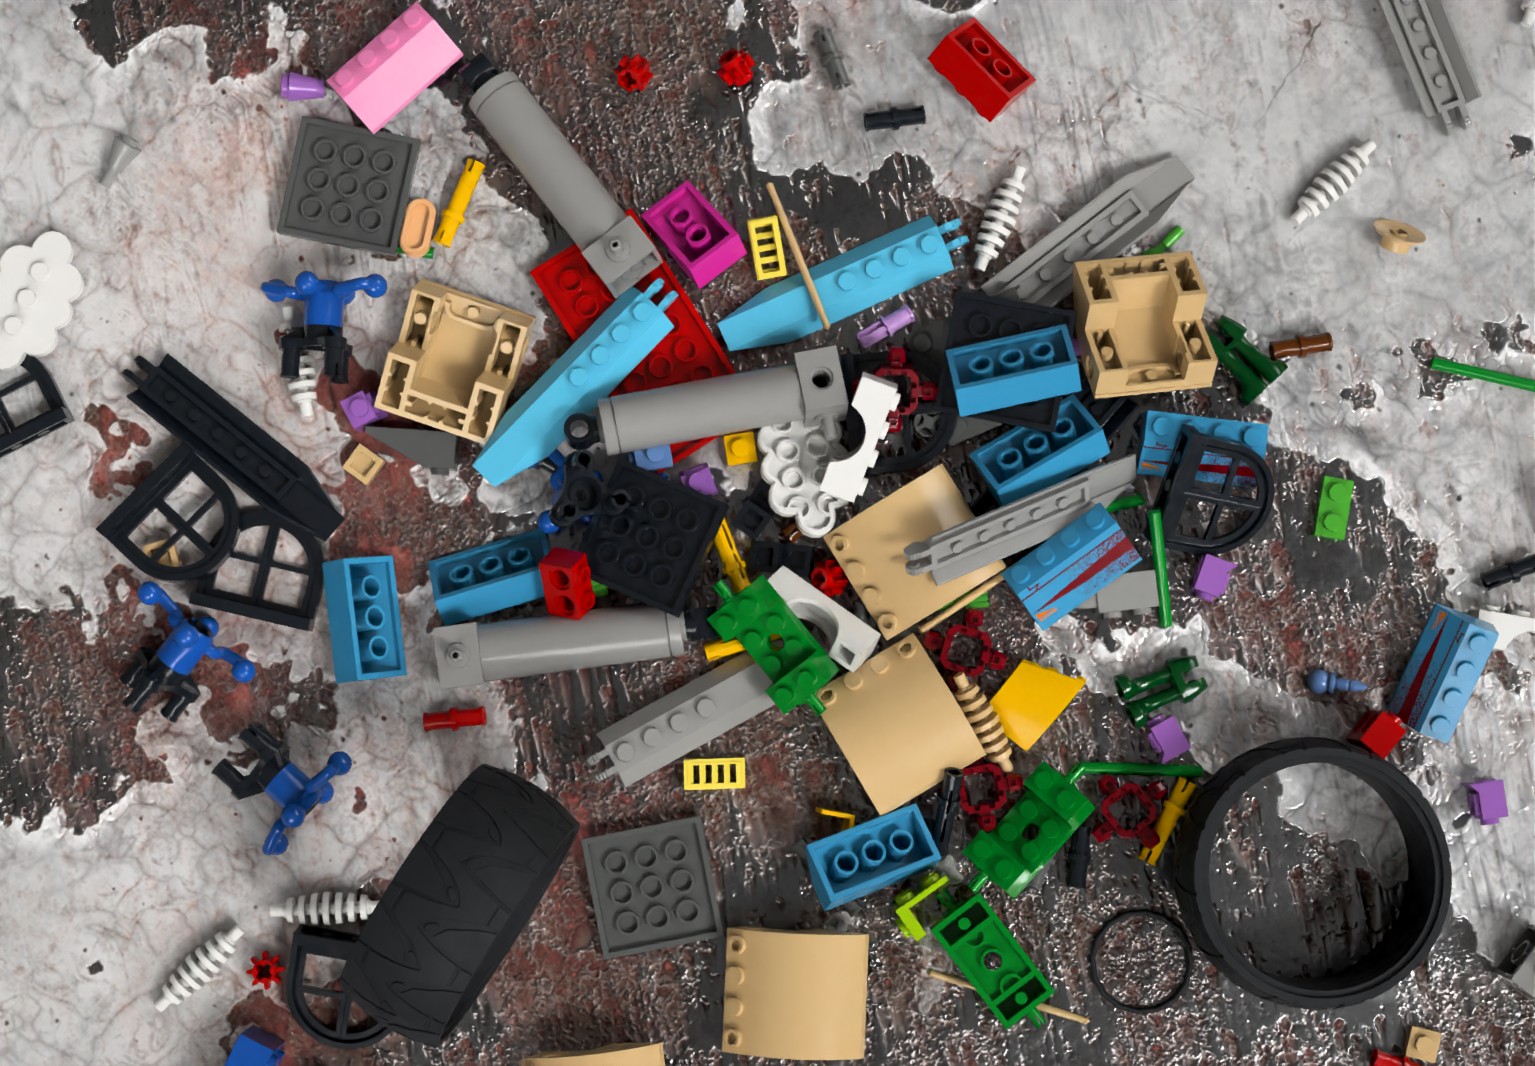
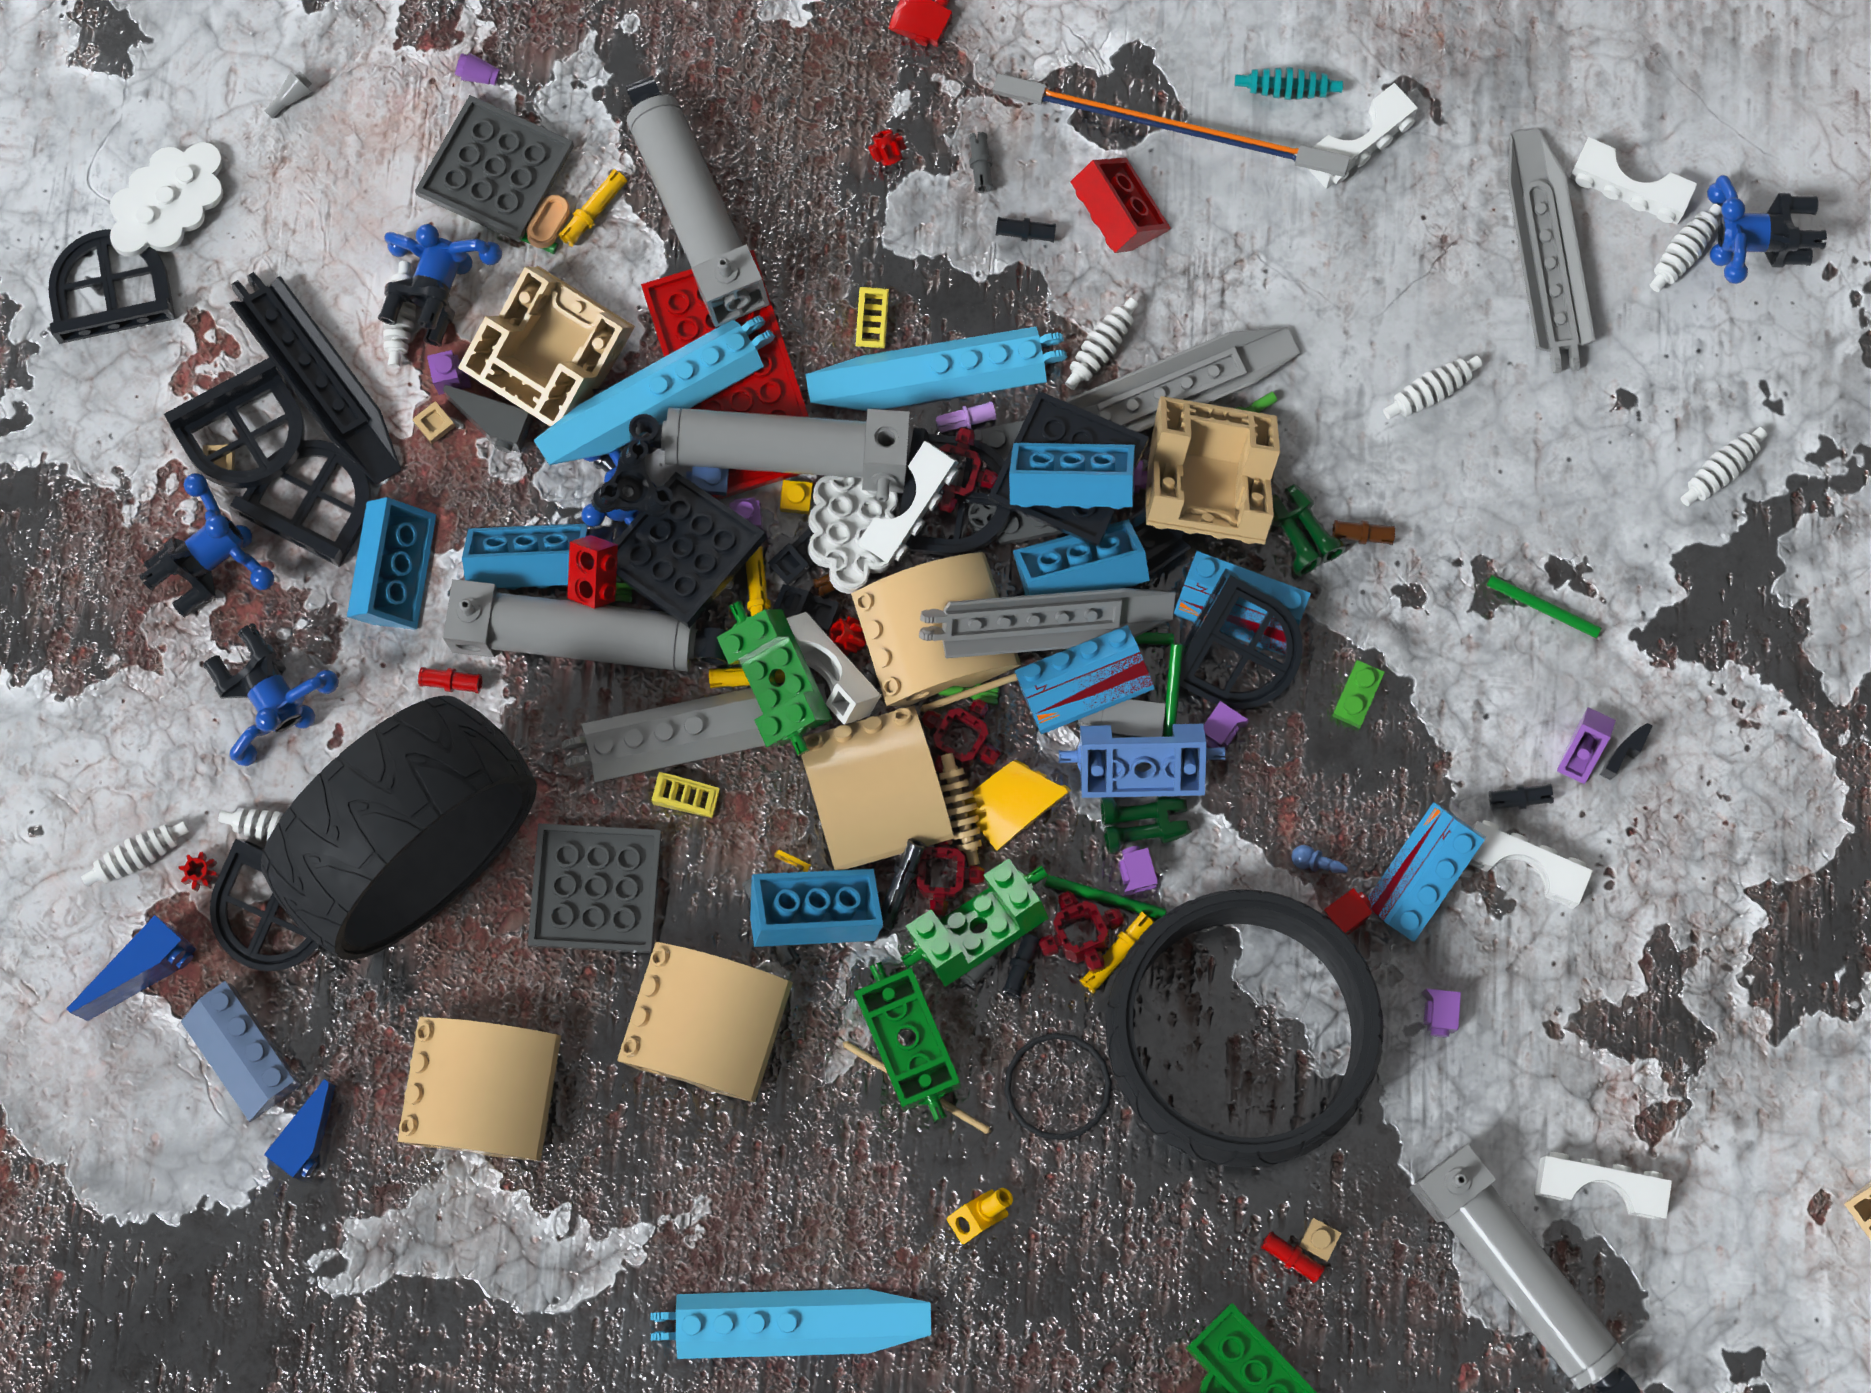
camera: 20 degrees right, 10 degrees down
bright pink slope [326,1,463,134] -> none
red gear [614,53,654,93] -> none
dark pink slope [640,180,747,289] -> none
tan axle [766,181,831,330] -> none
lime bracket [891,870,949,941] -> none
tan piece [1374,219,1426,254] -> none
none -> medium blue brick [1059,724,1225,798]

